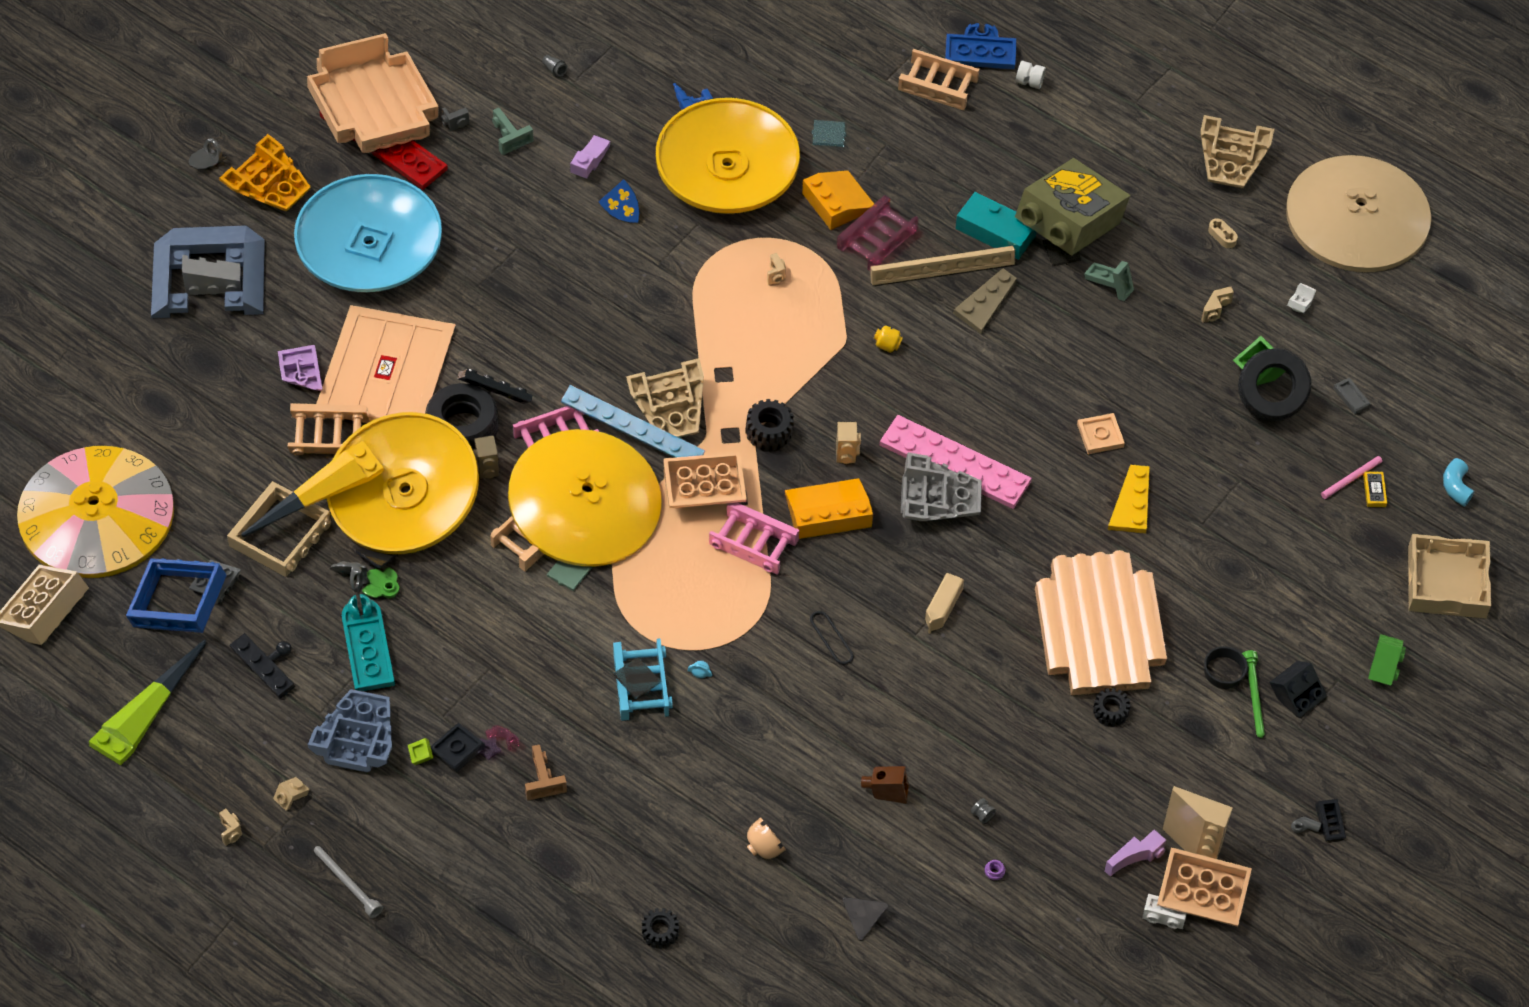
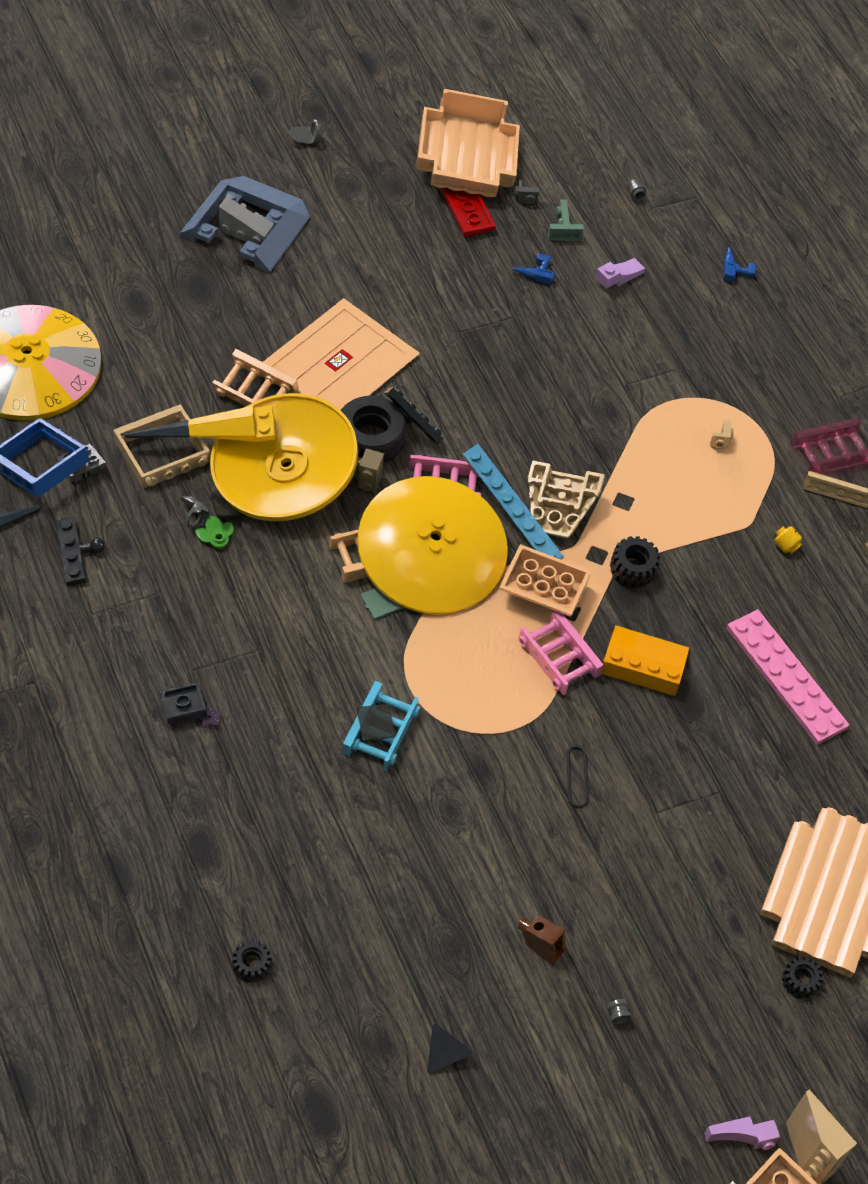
camera: 25 degrees right, 0 degrees up
light orange wedge [219,134,311,211] -> none
tan bracket [274,777,310,810] -> none
lavender slope [278,345,323,391] -> none
medium azure dish [294,174,442,292] -> none
sand blue wedge [308,689,392,772] -> none
light grey piece [314,846,383,918] -> none
teal plate [342,594,395,691] -> none
lime plate [408,738,433,765] -> none
clear pink piece [485,725,520,750] -> none
medium nougat bracket [525,745,567,801] -> none
blue shield [599,179,640,223] -> none
yellow dish [656,98,800,213] -> none
medium azure piece [687,661,712,678] -> none
light nougat cylinder [747,817,786,859] -> none
light orange slope [802,171,877,230] -> none
clear light blue piece [811,120,846,147] -> none
tan brick [836,422,861,464] -> none
light grey wedge [901,452,982,521] -> none
tan piece [925,573,964,634] -> none
medium lavender plate [985,860,1005,880] -> none
none -> blue piece [512,253,555,285]

